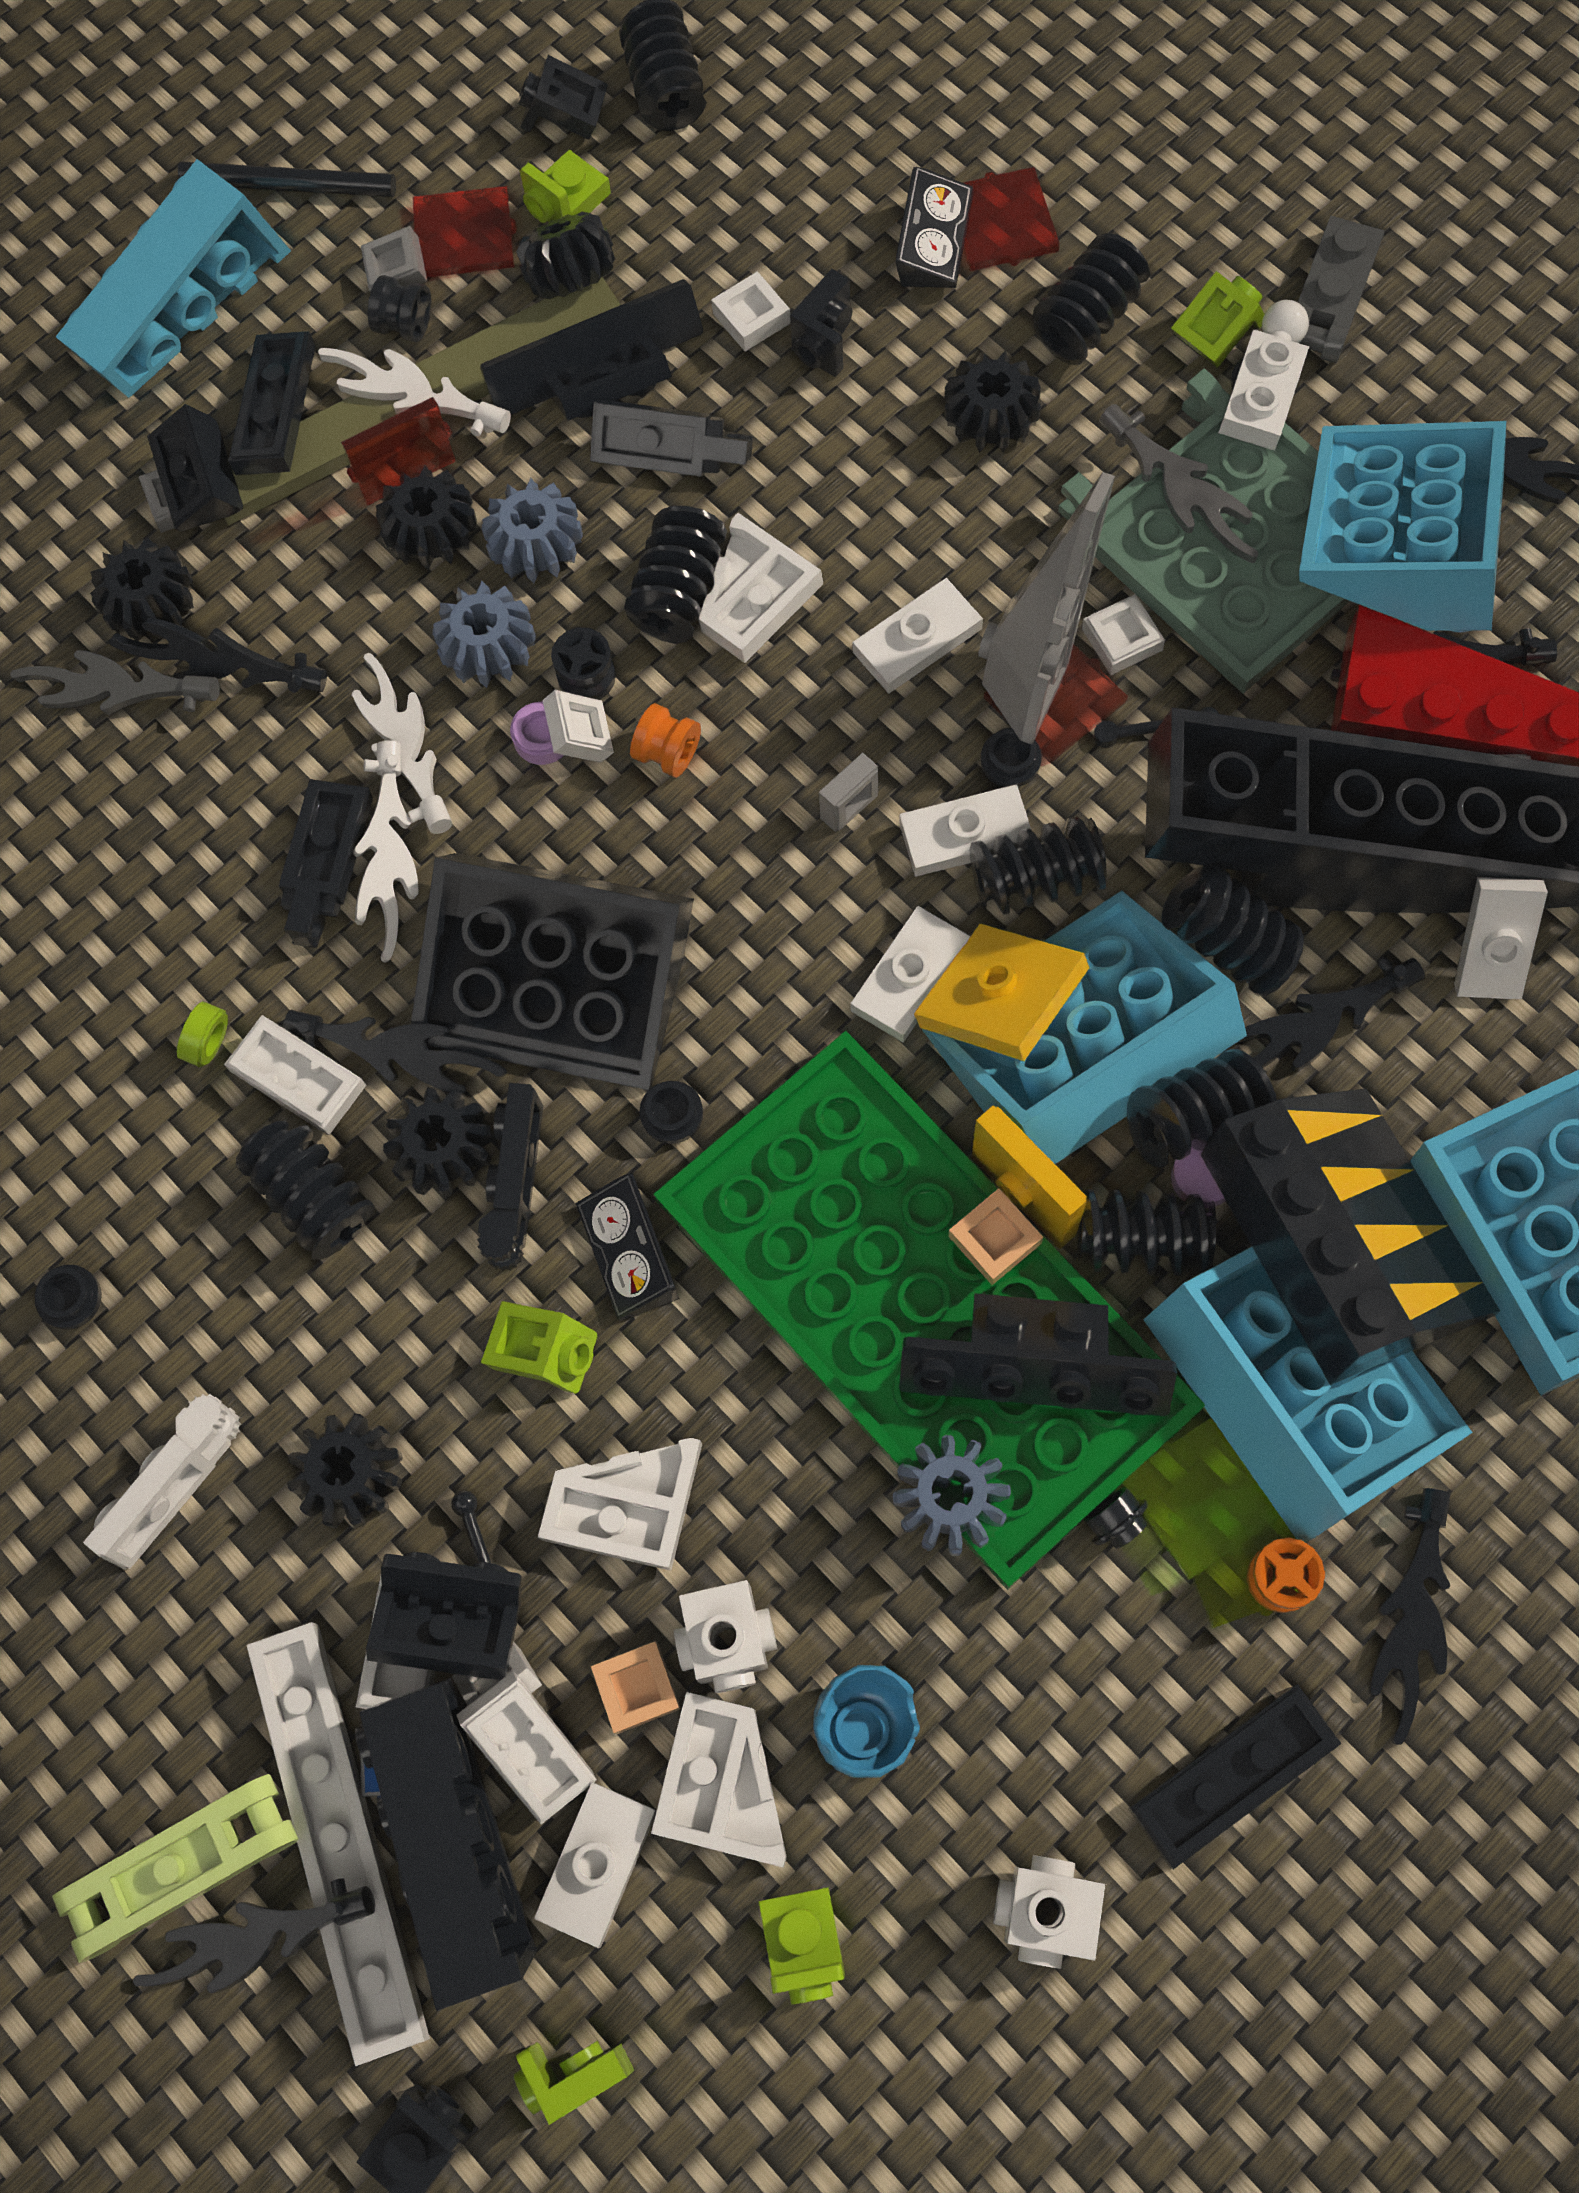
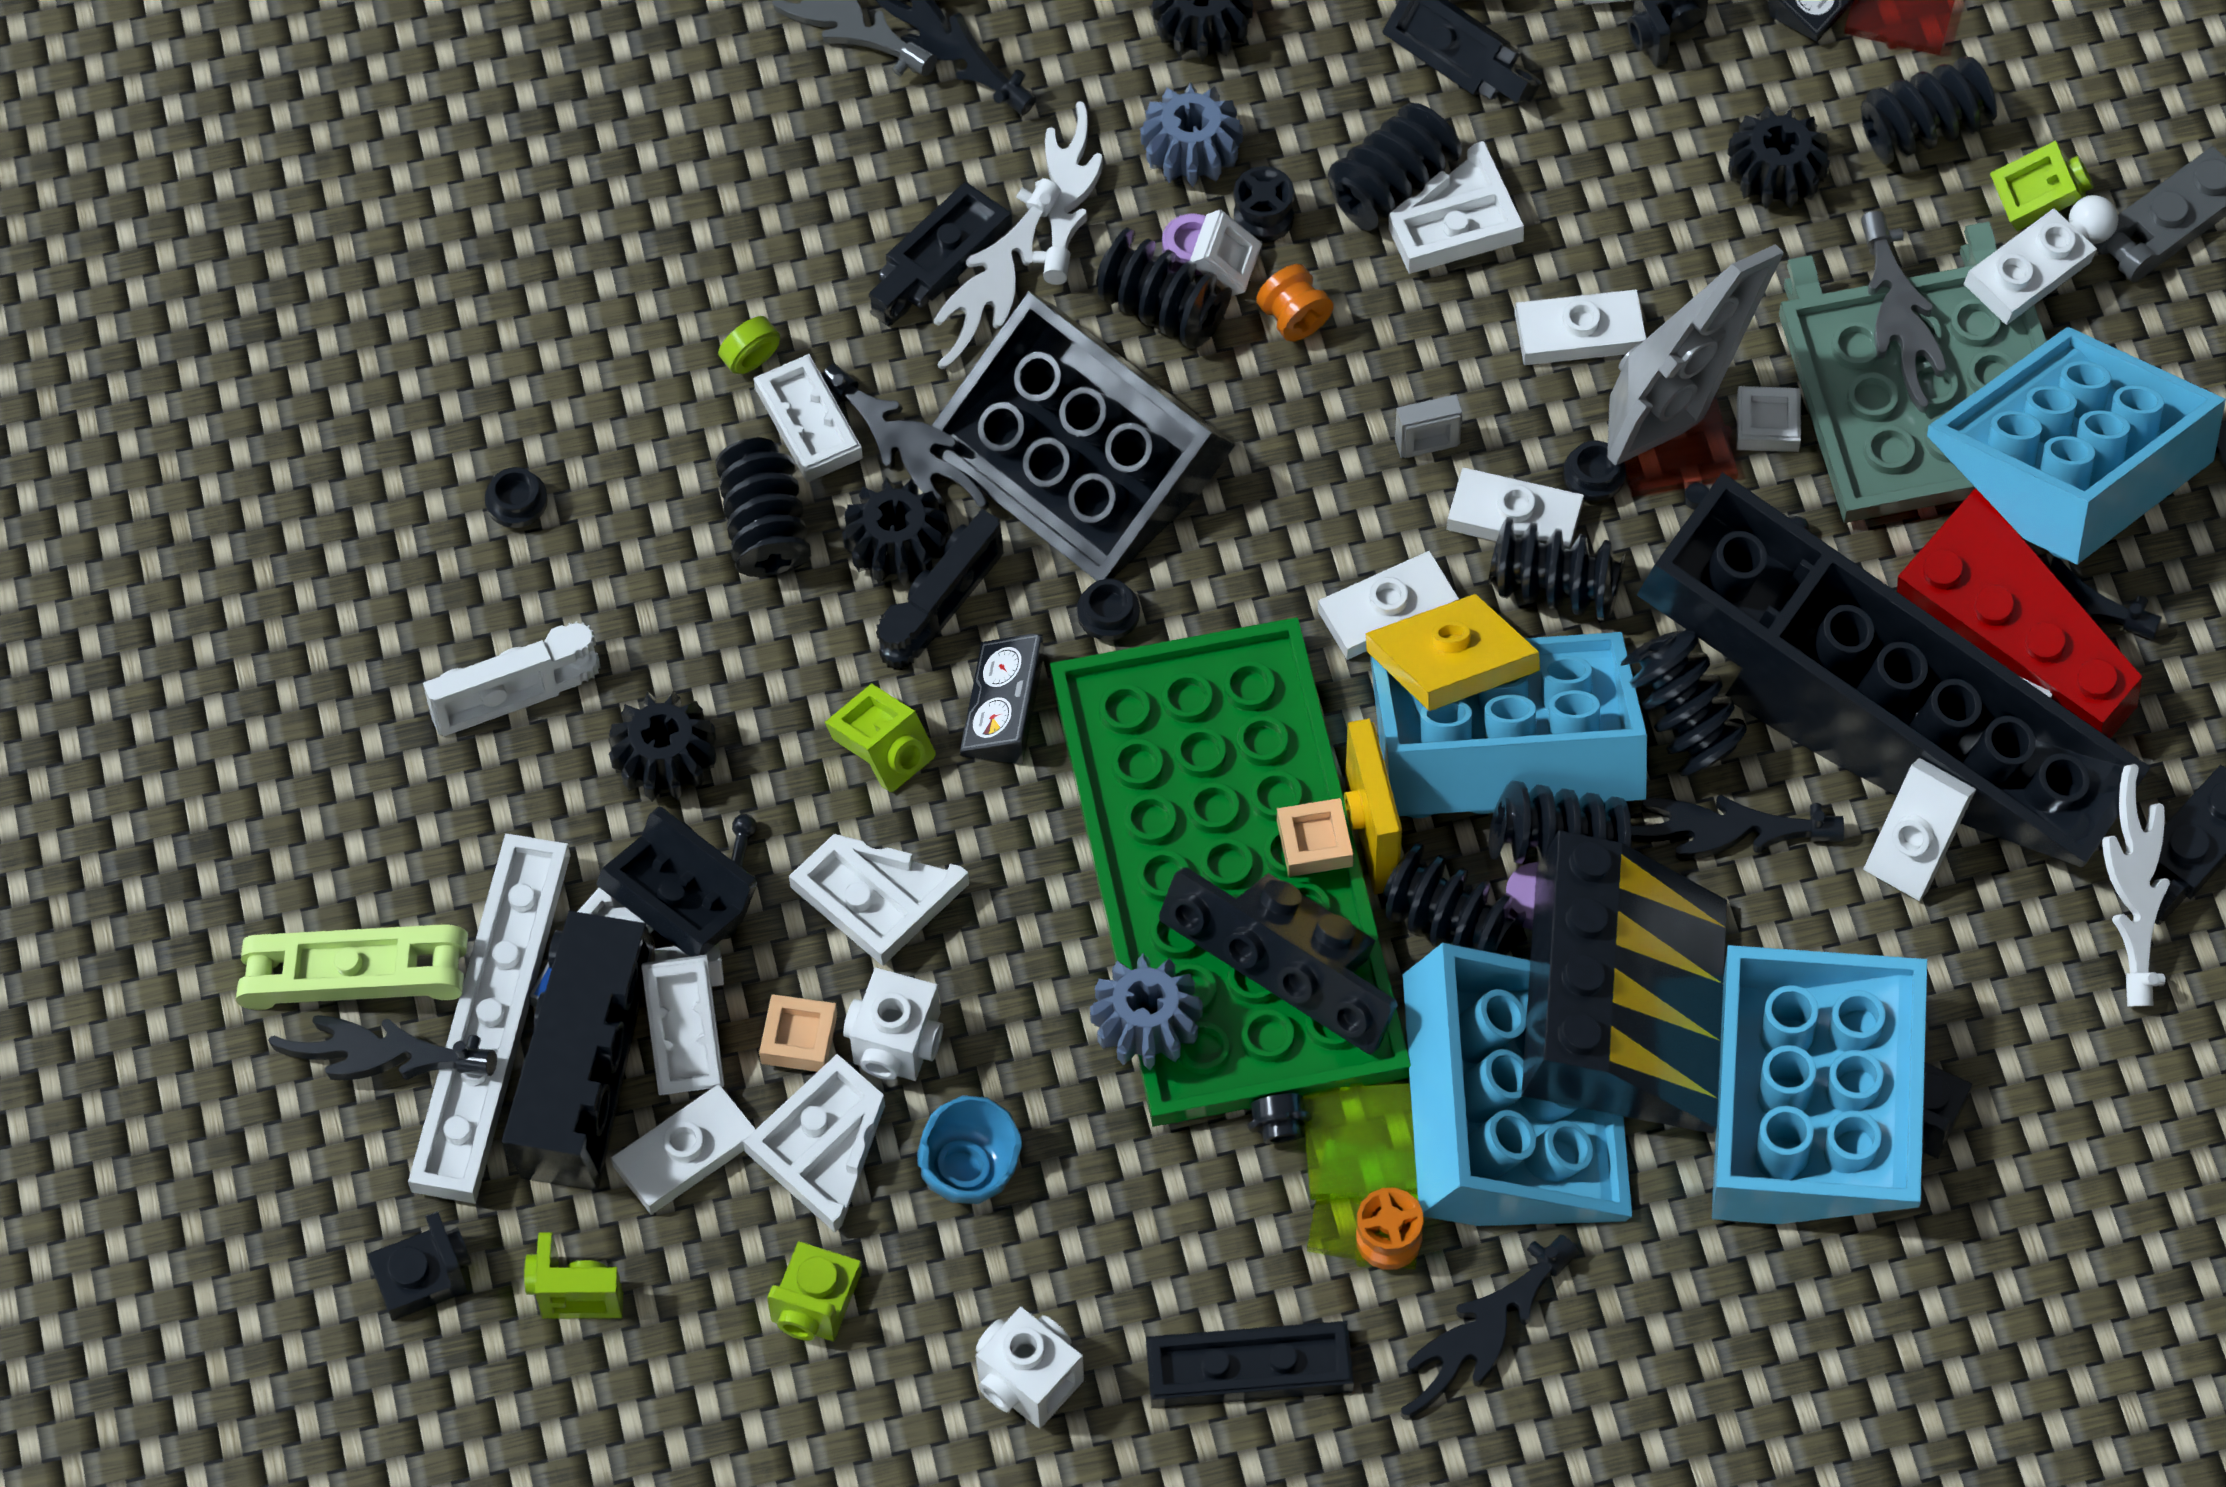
camera: 25 degrees right, 10 degrees down
sand blue gear [482,478,583,583] -> none
none -> black piece [1096,227,1232,349]

